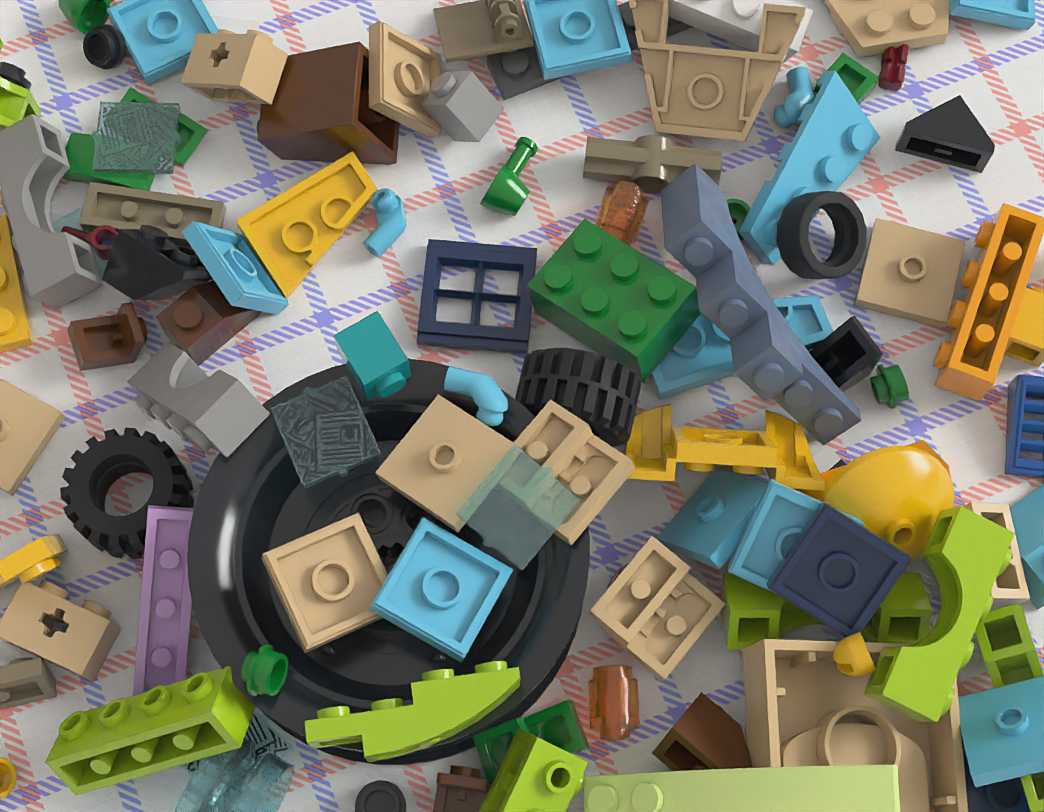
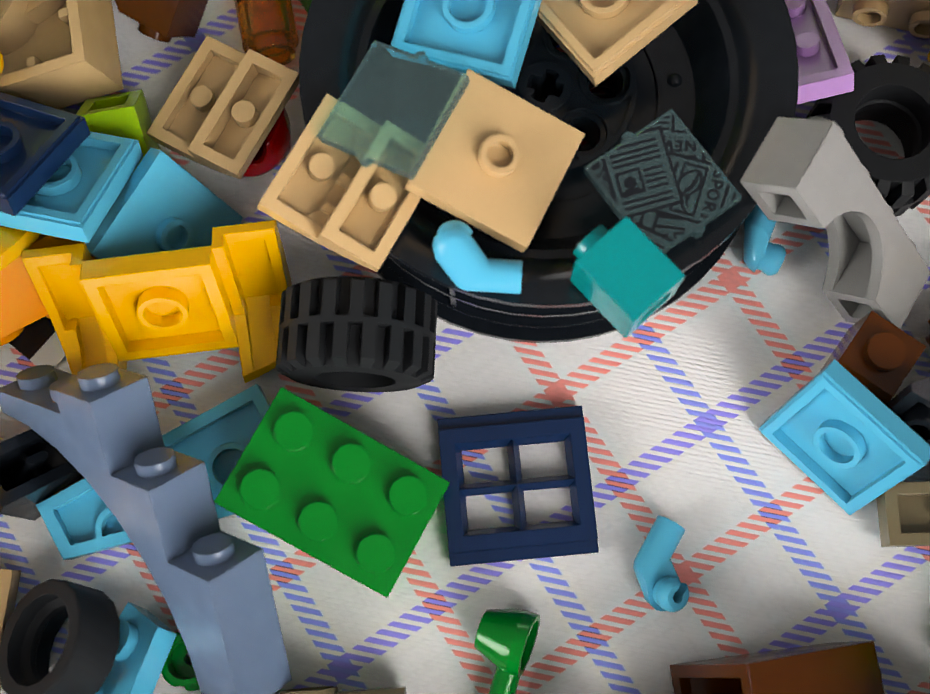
camera: 175 degrees right, 5 degrees up
yellow wing [236,151,377,299] -> none
clear orange brick [594,181,649,246] -> none

